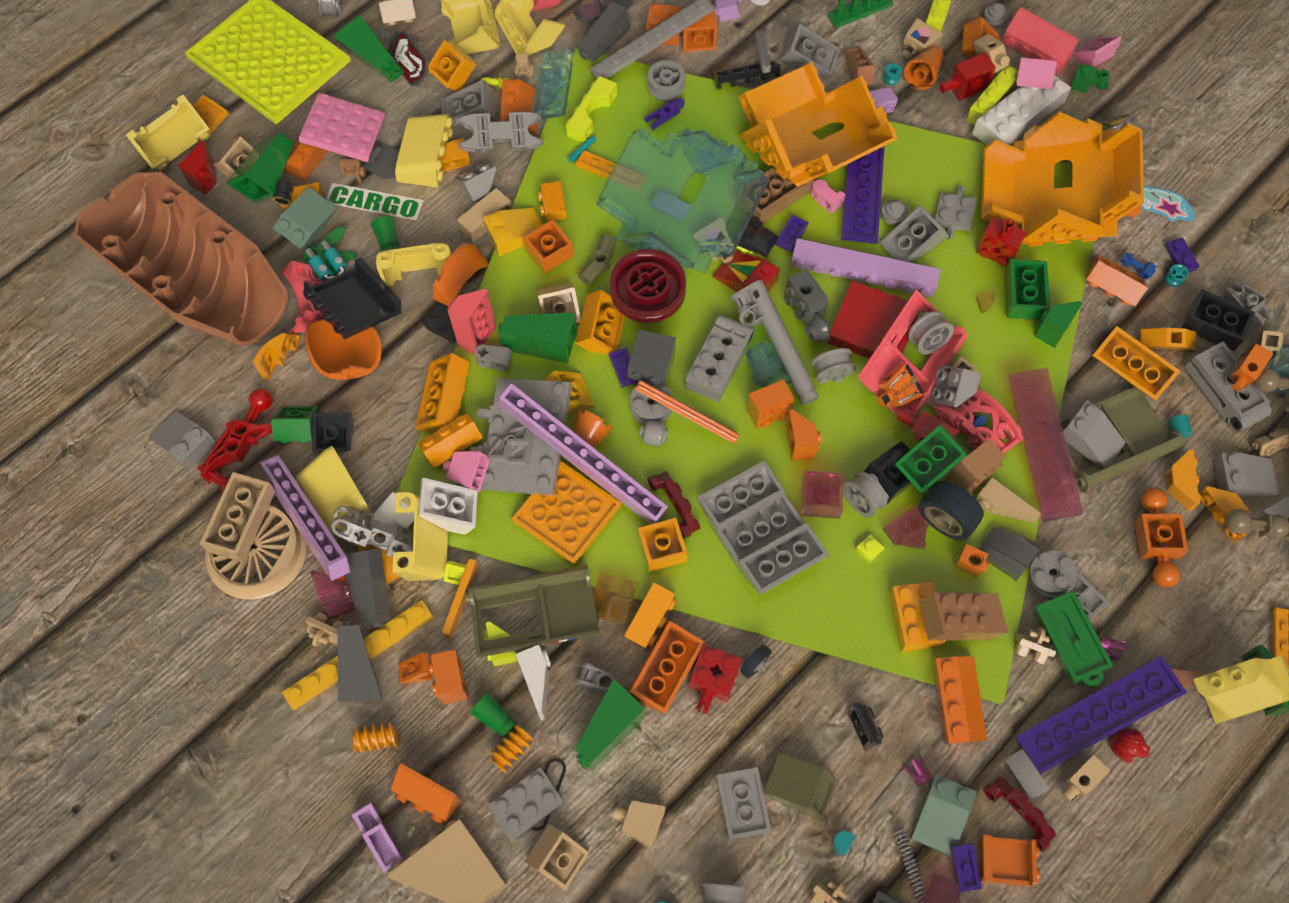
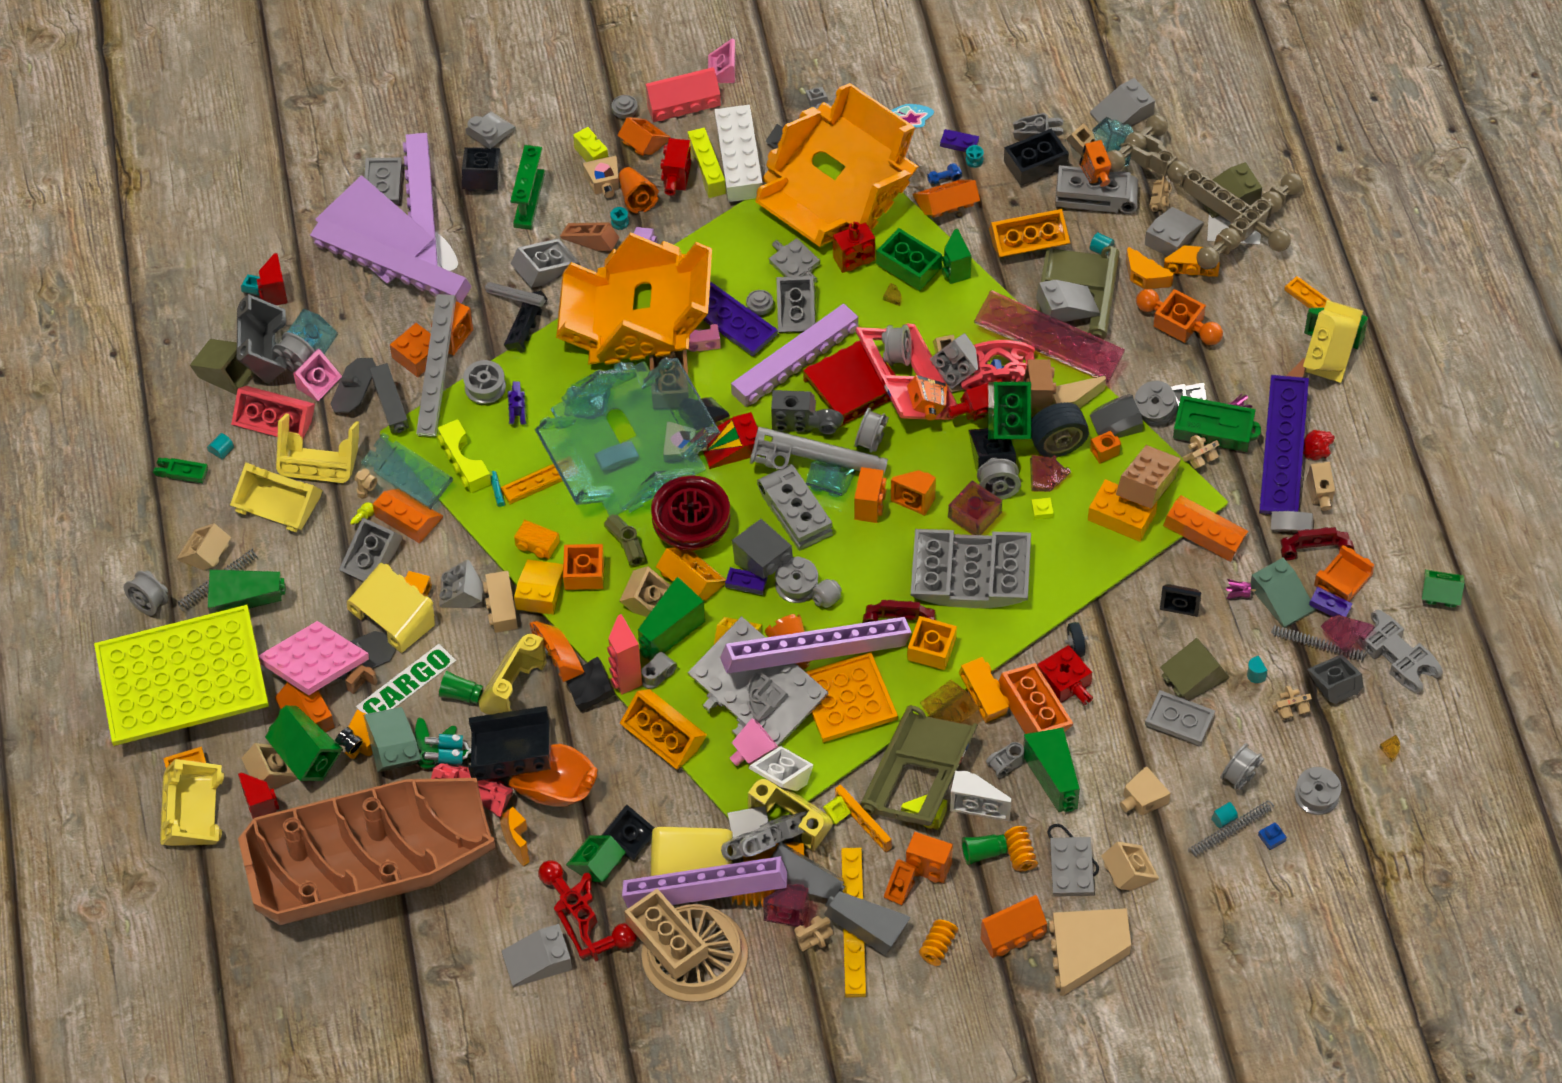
camera: 55 degrees left, 10 degrees down
lavender slope [352,801,403,872] -> none
shield [389,31,428,86] -> none
light orange brick [417,413,483,469] -> none
light orange brick [428,40,477,91] -> none
light grey piece [456,112,544,152] -> none
orange axle [636,380,739,443] -> none
dark purple plate [776,215,808,253] -> none
tan torso [973,34,1010,73] -> none
bright pink slope [1016,58,1057,89] -> none
green brick [1070,63,1110,94] -> none
shield [1100,114,1131,131] -> none
light orange slope [1139,328,1196,351] -> none

